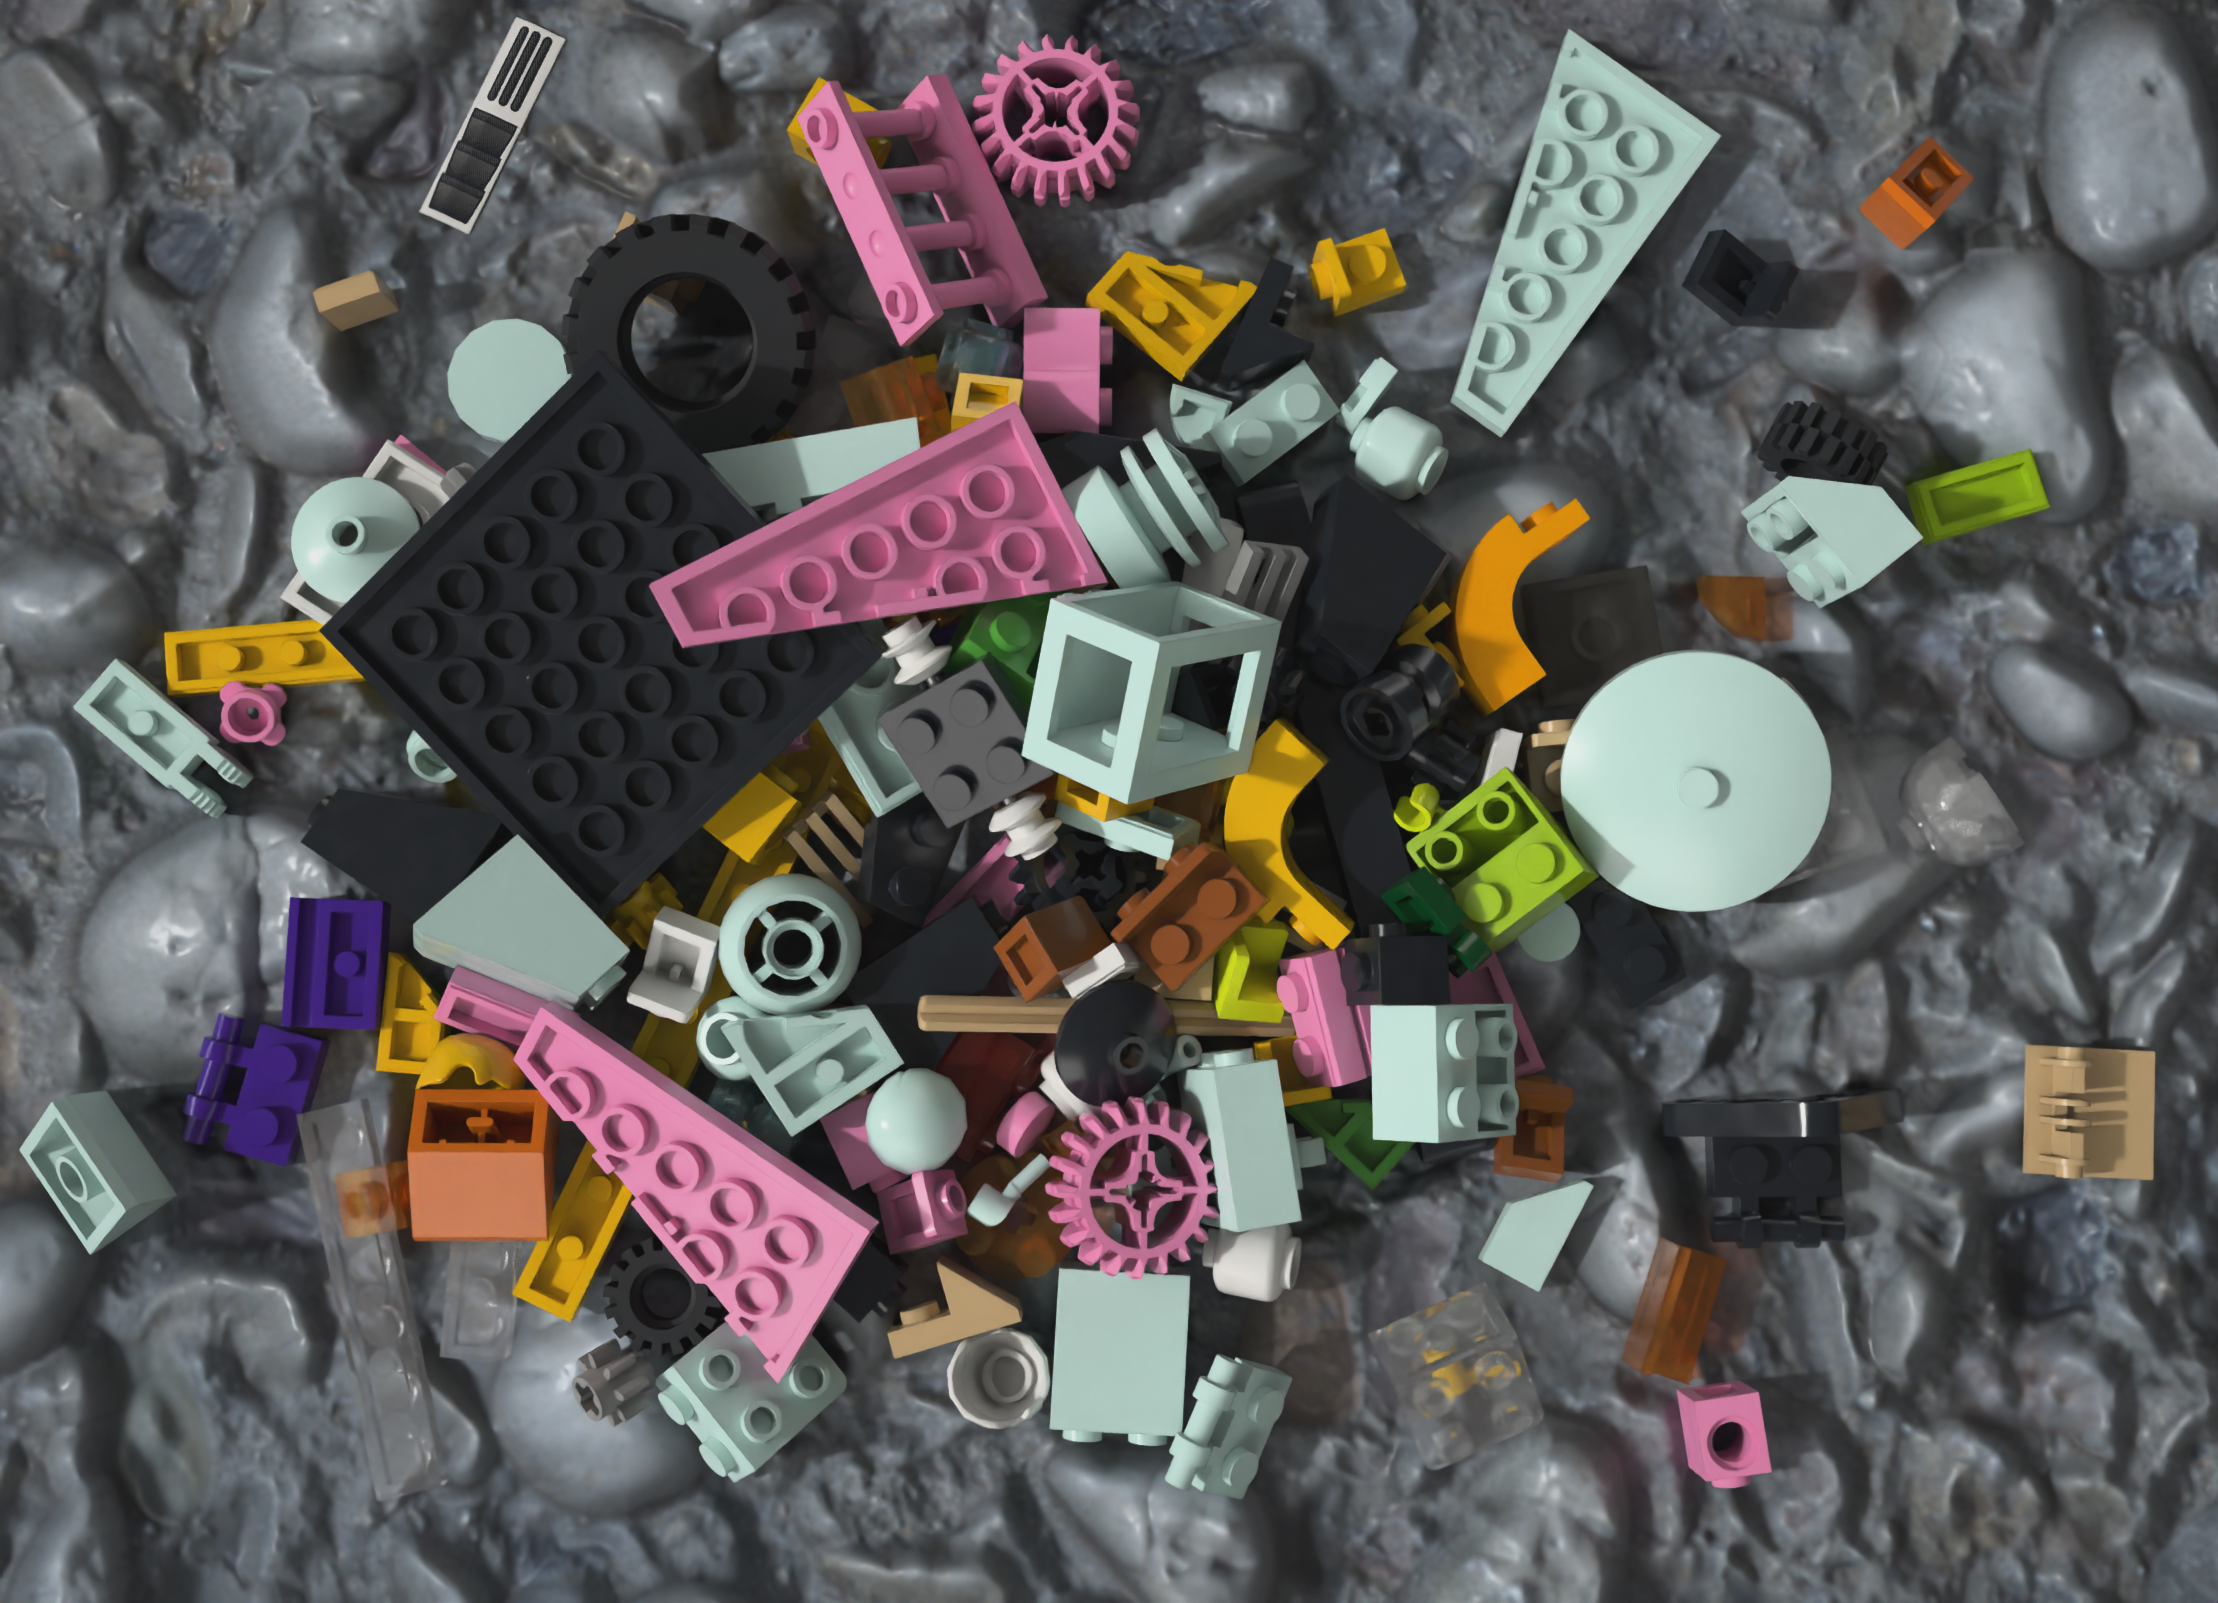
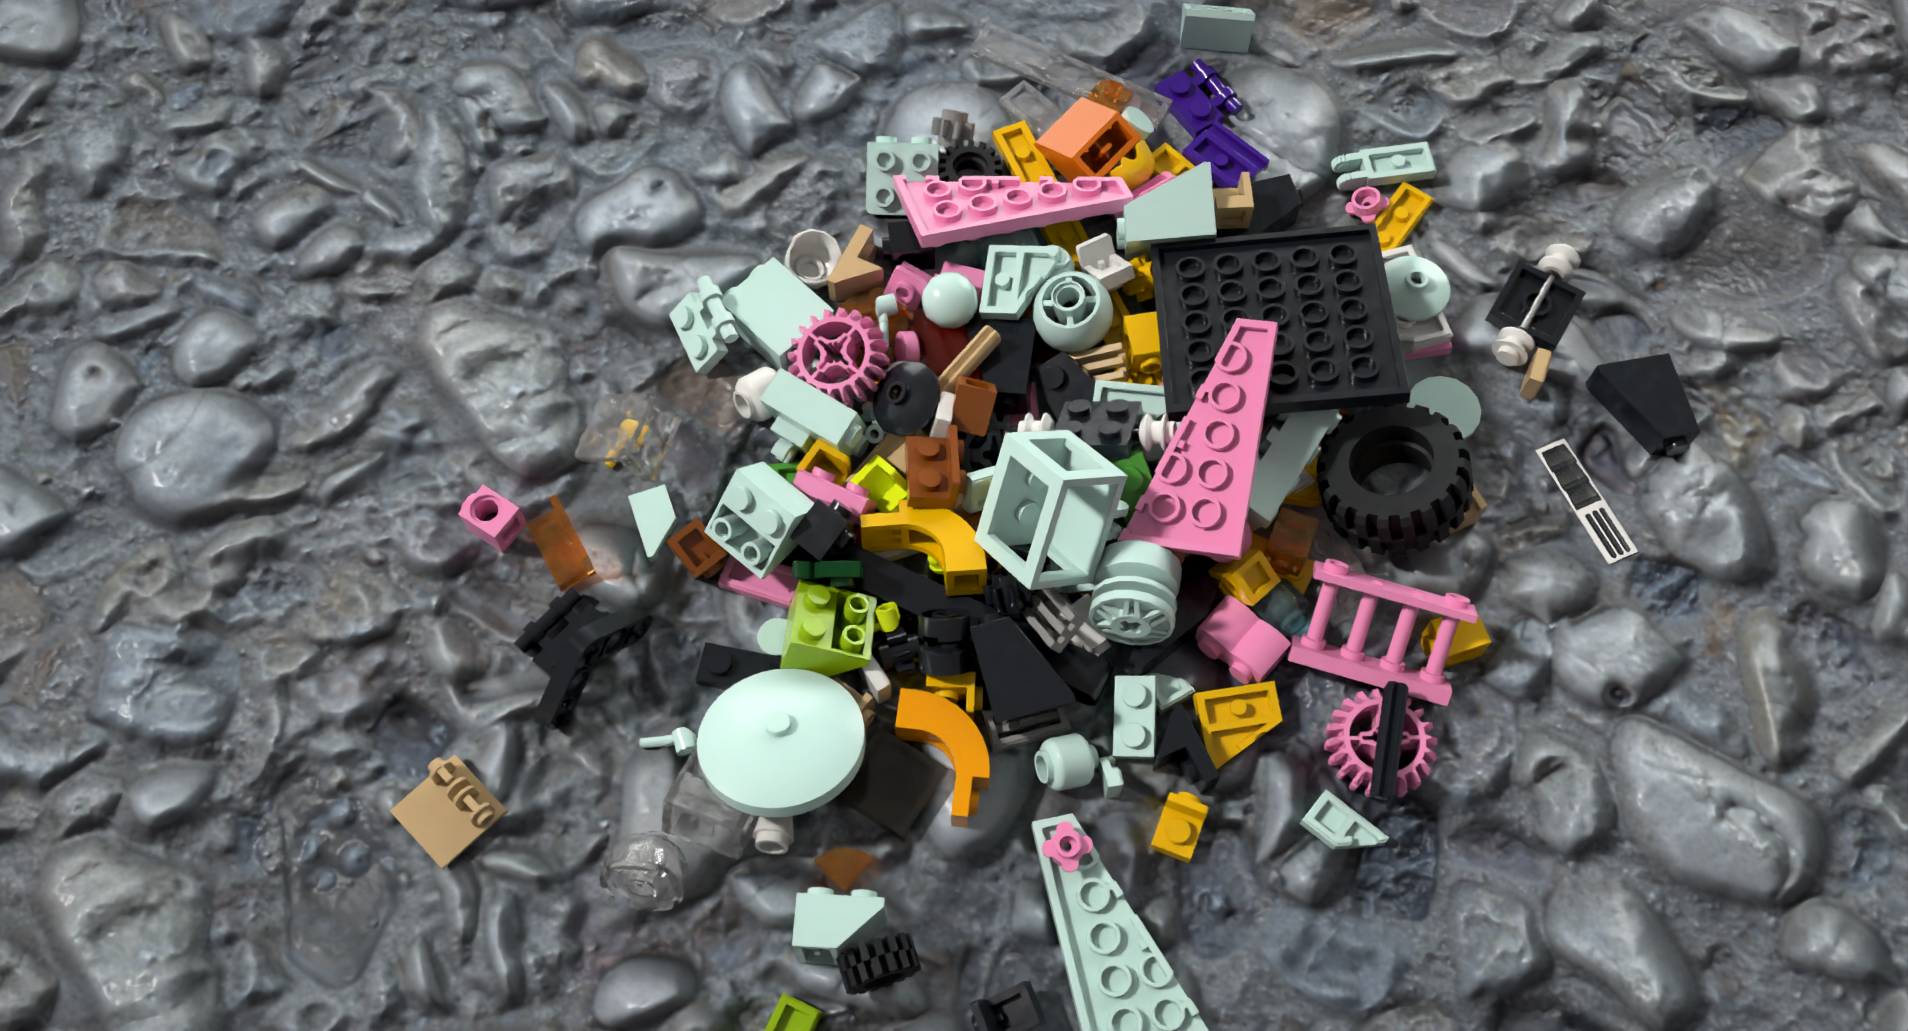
camera: 135 degrees right, 20 degrees down
none -> light aqua hand [639,727,697,756]
none -> bright pink plate [1042,822,1093,873]
none -> light aqua tile [1121,106,1154,141]
none -> tan panel [1213,172,1254,229]
none -> light aqua tile [1299,789,1389,850]
none -> black axle [1370,681,1409,802]
none -> black plate [1485,244,1586,366]
none -> black slope [1585,353,1701,456]

